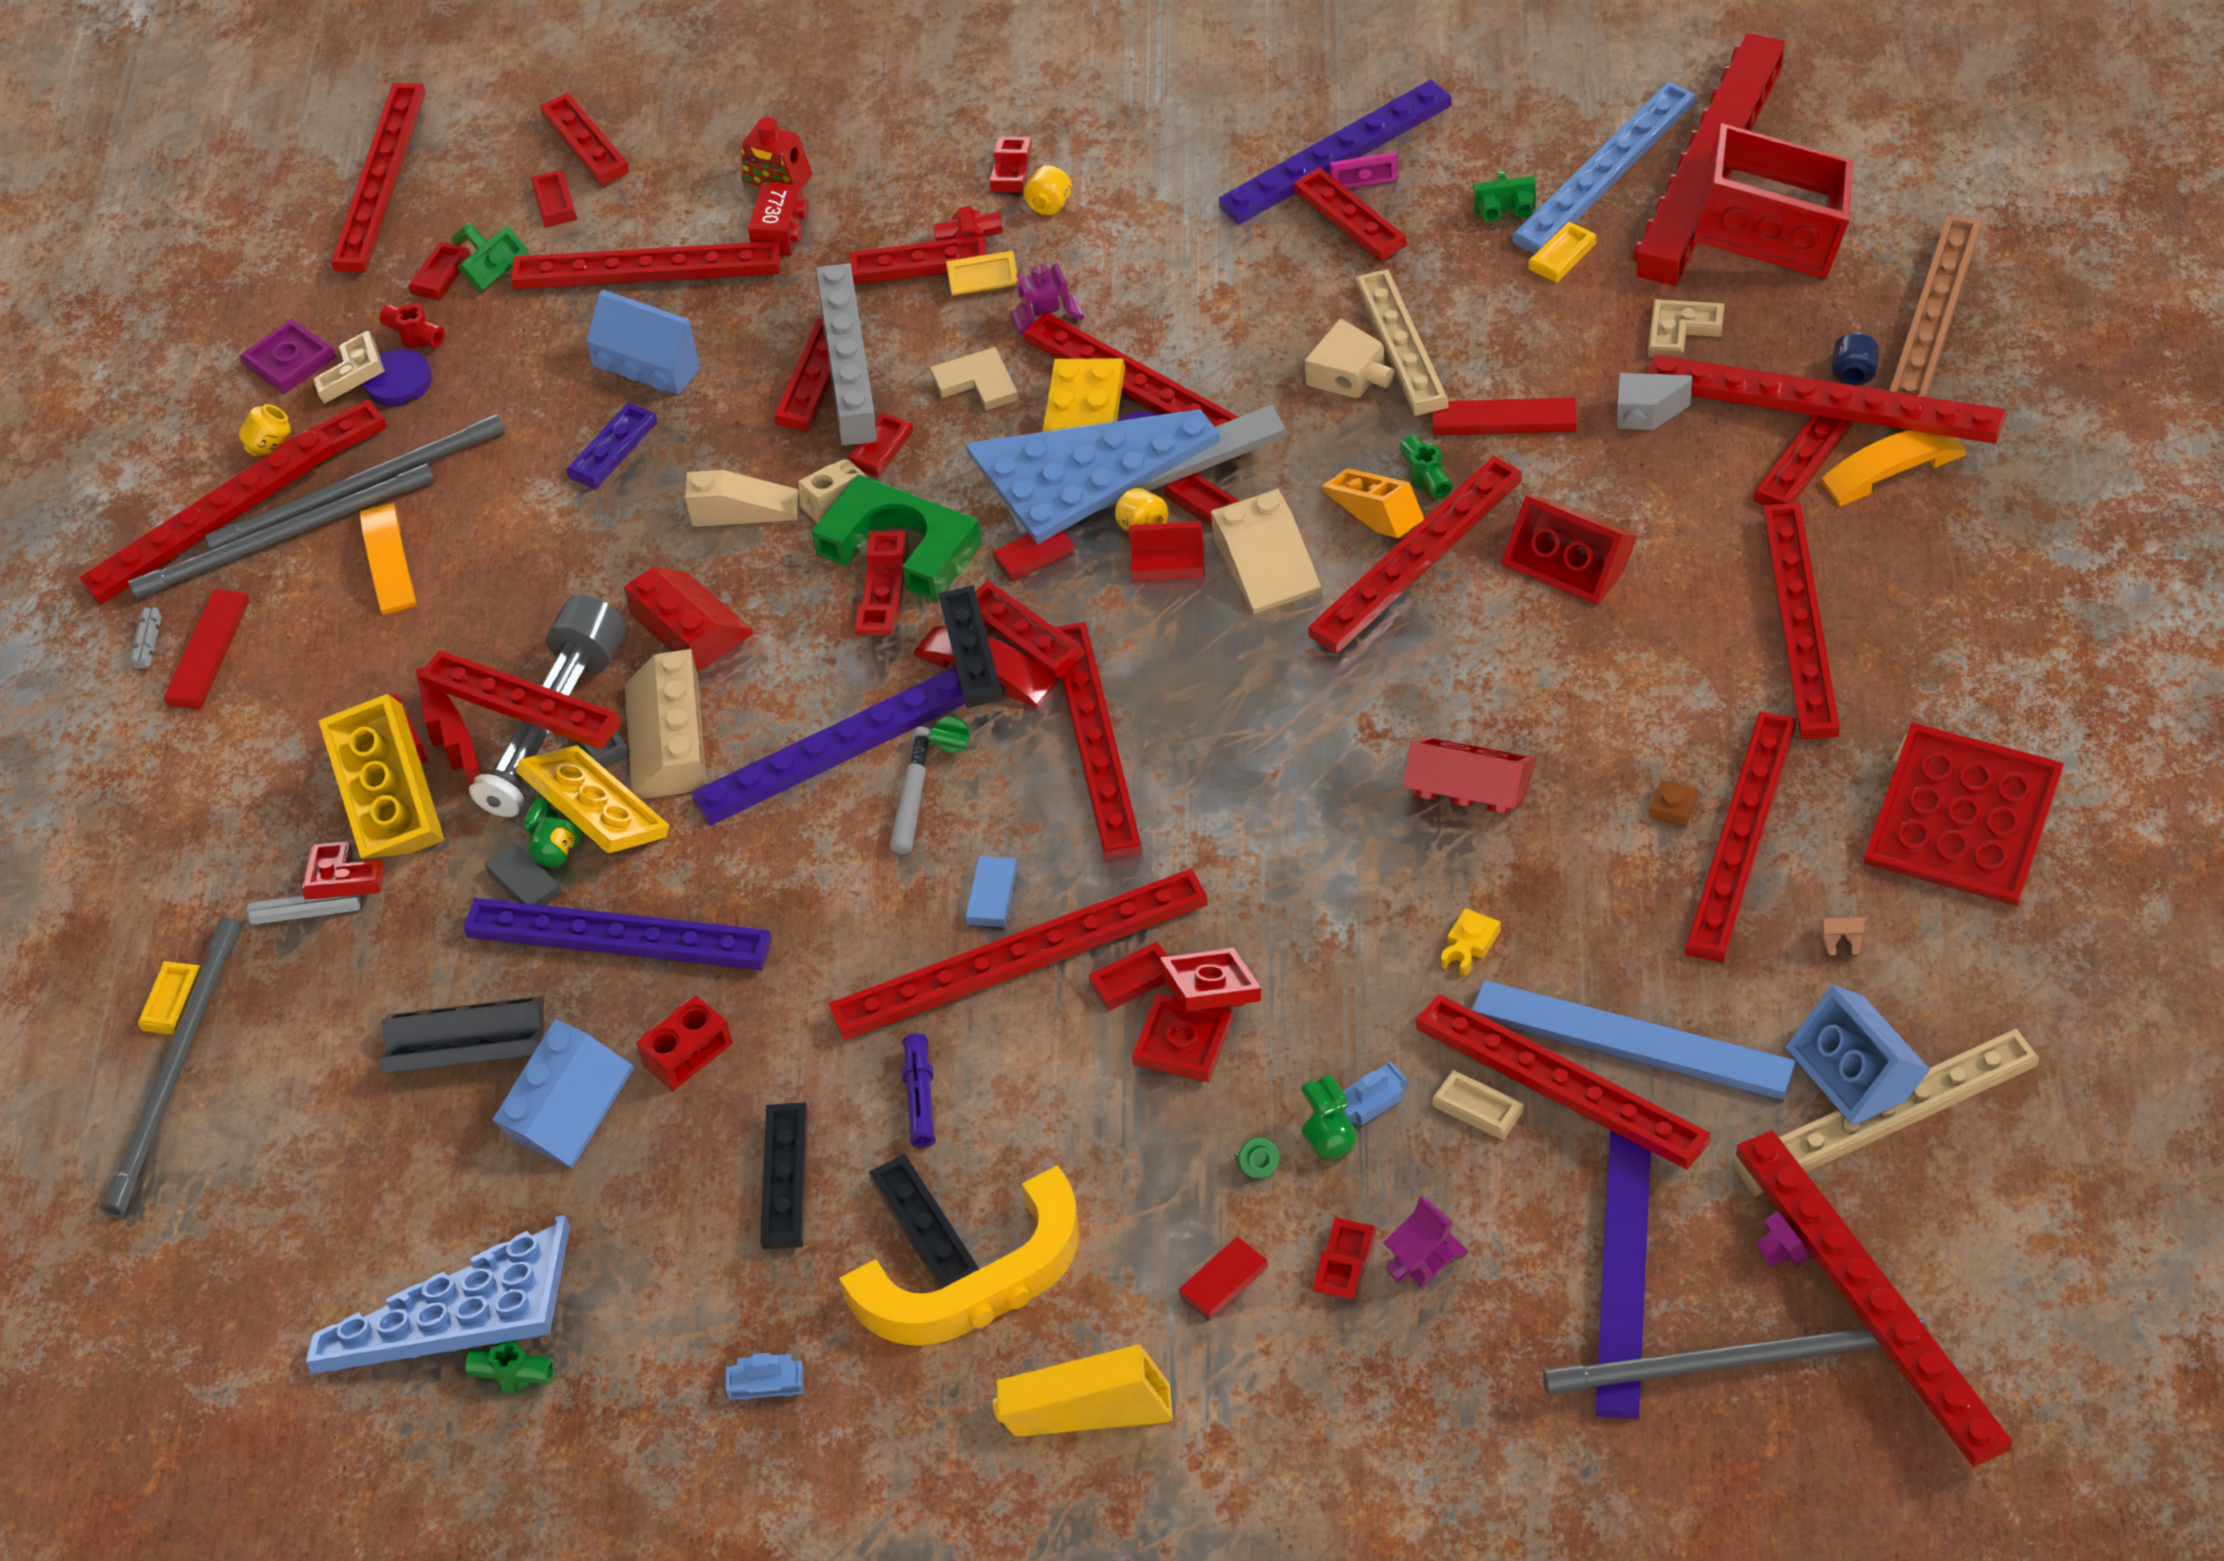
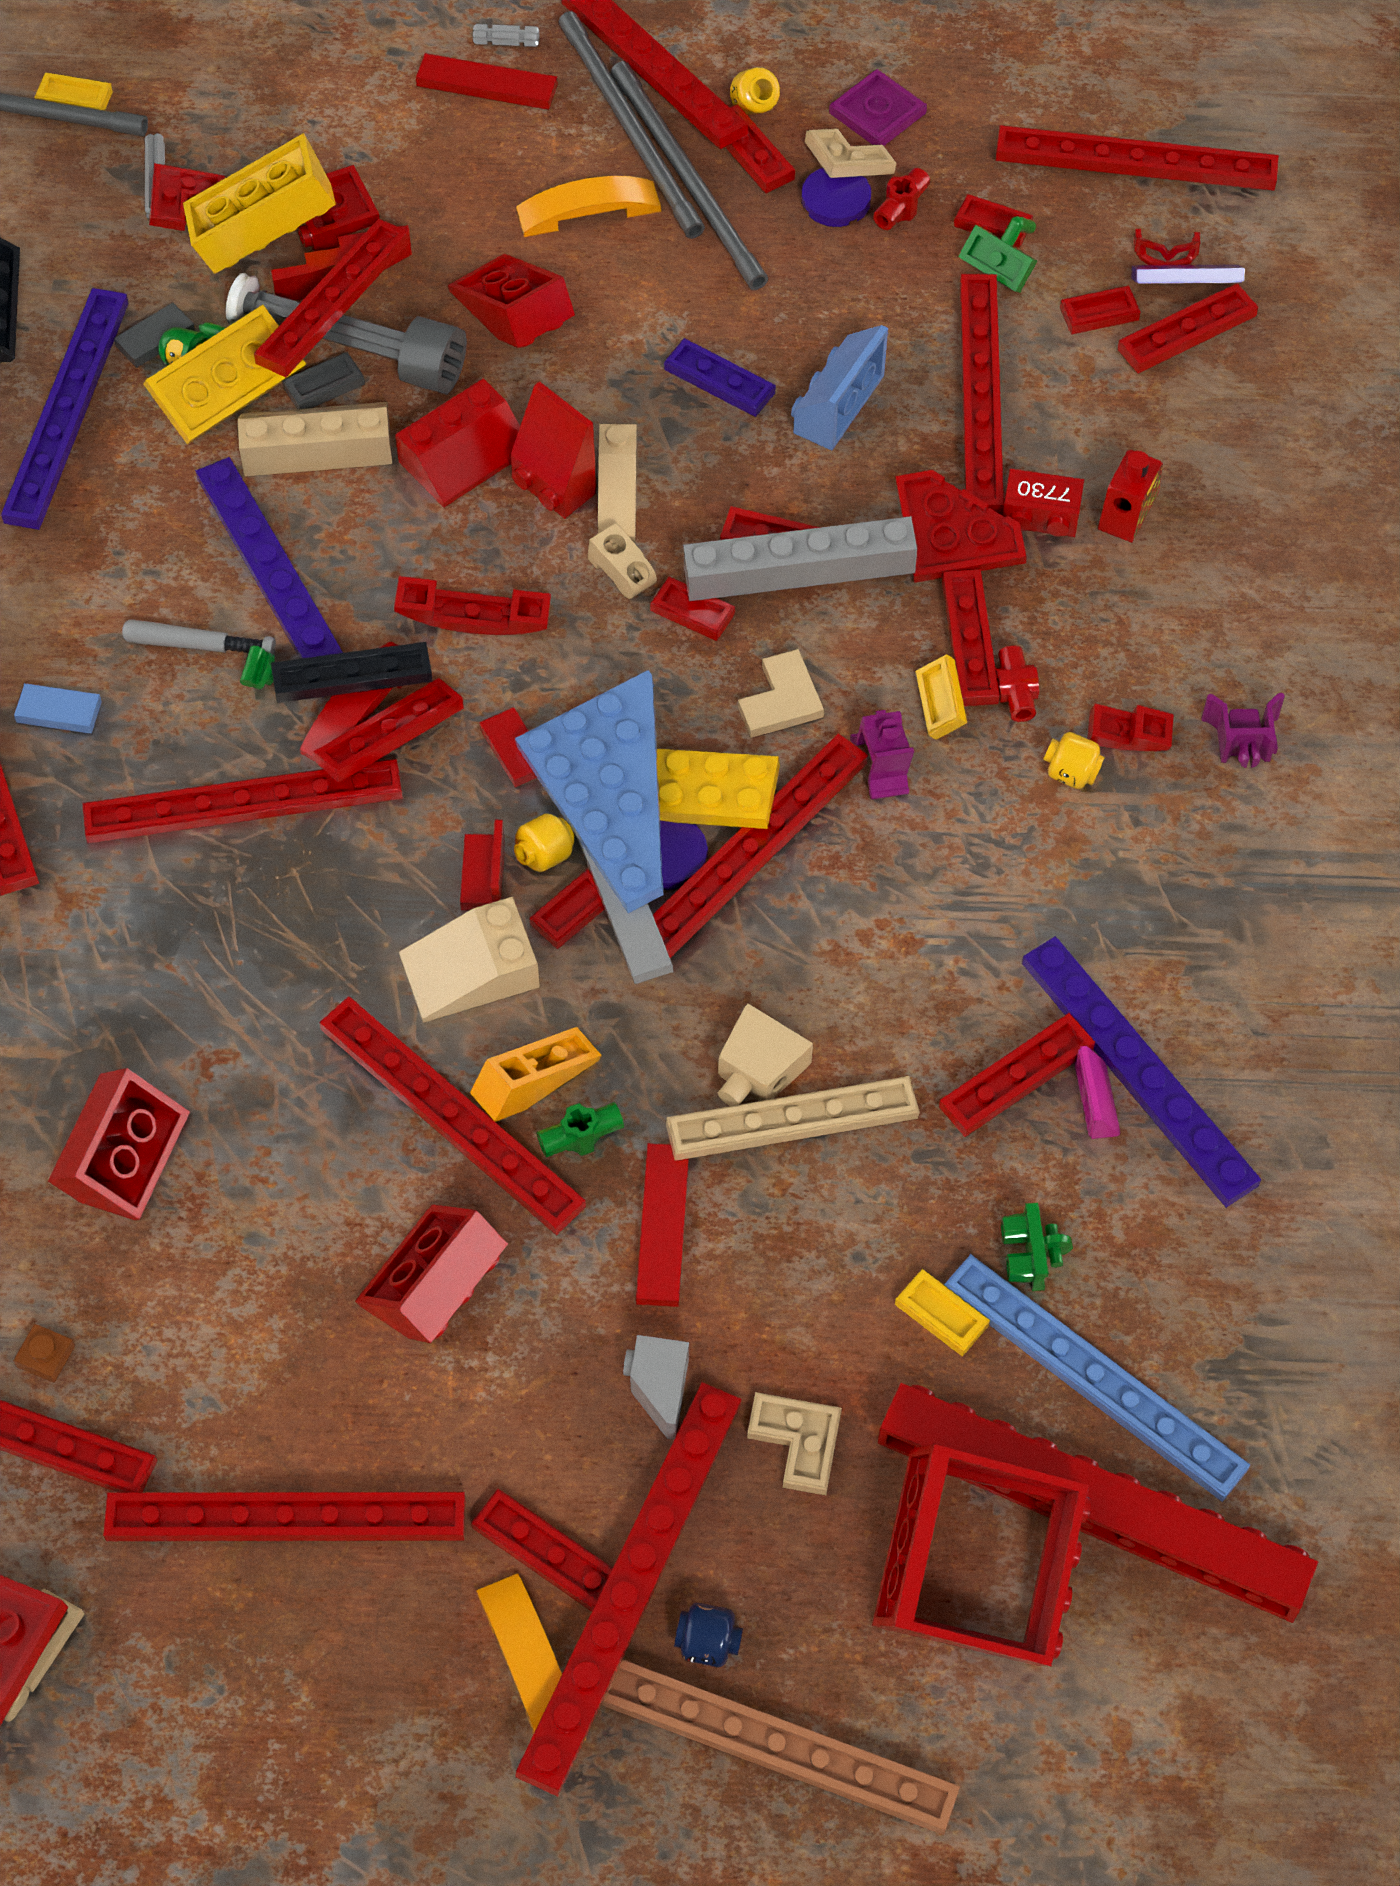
camera: 85 degrees right, 10 degrees up
green arch [811,474,982,602] -> none
none -> red slope [448,253,575,348]
none -> red slope [511,381,596,519]
none -> red plate [895,470,1027,583]
none -> tile [1131,265,1245,284]
none -> red helmet [1134,228,1201,265]
none -> magenta piece [1201,693,1285,768]

